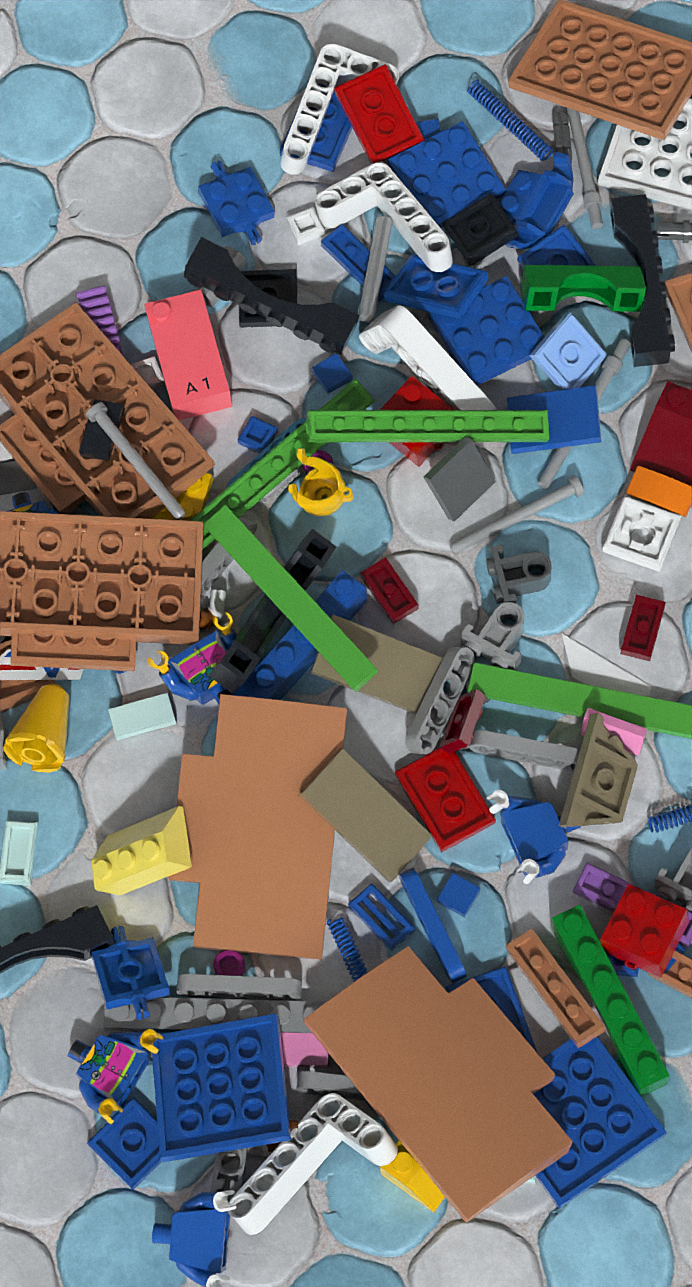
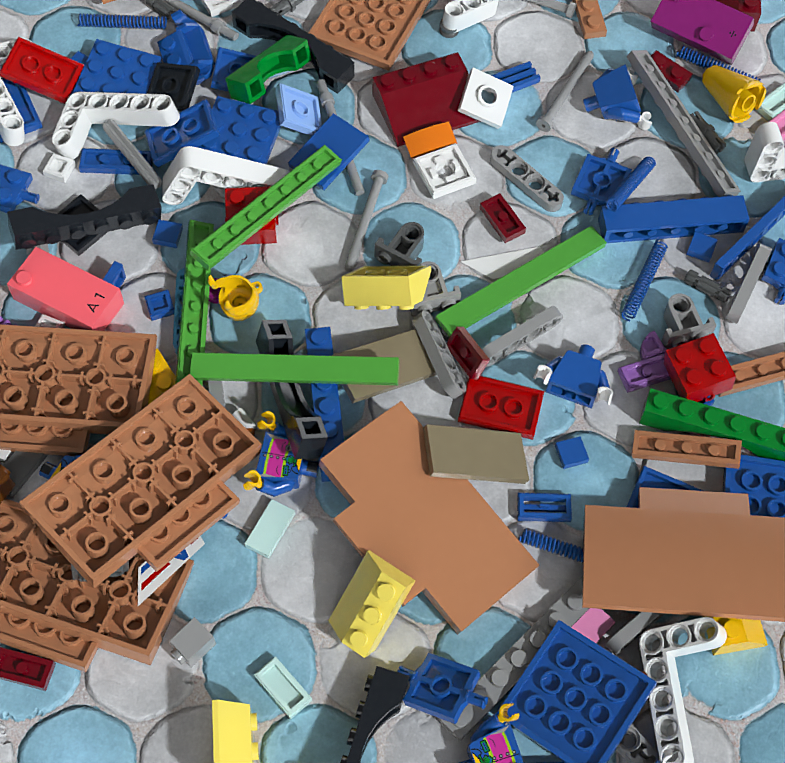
camera: 55 degrees left, 5 degrees down
yellow cone [4,684,69,773] -> none
black tile [79,399,125,461] -> none
light grey bar [86,402,185,519] -> none
light grey beam [176,974,302,1001] -> none
magenta tile [213,950,246,976] -> none
dark red plate [360,557,419,624] -> none
blue beam [398,868,467,984] -> none
dark grey tile [423,437,496,522] -> none
dark tan wing [559,713,638,828] -> none
bright pink tile [580,708,647,756] -> none
none -> blue tile [103,261,126,288]
none -> light yellow slope [341,266,431,310]
none -> medium lavender tile [640,330,666,360]

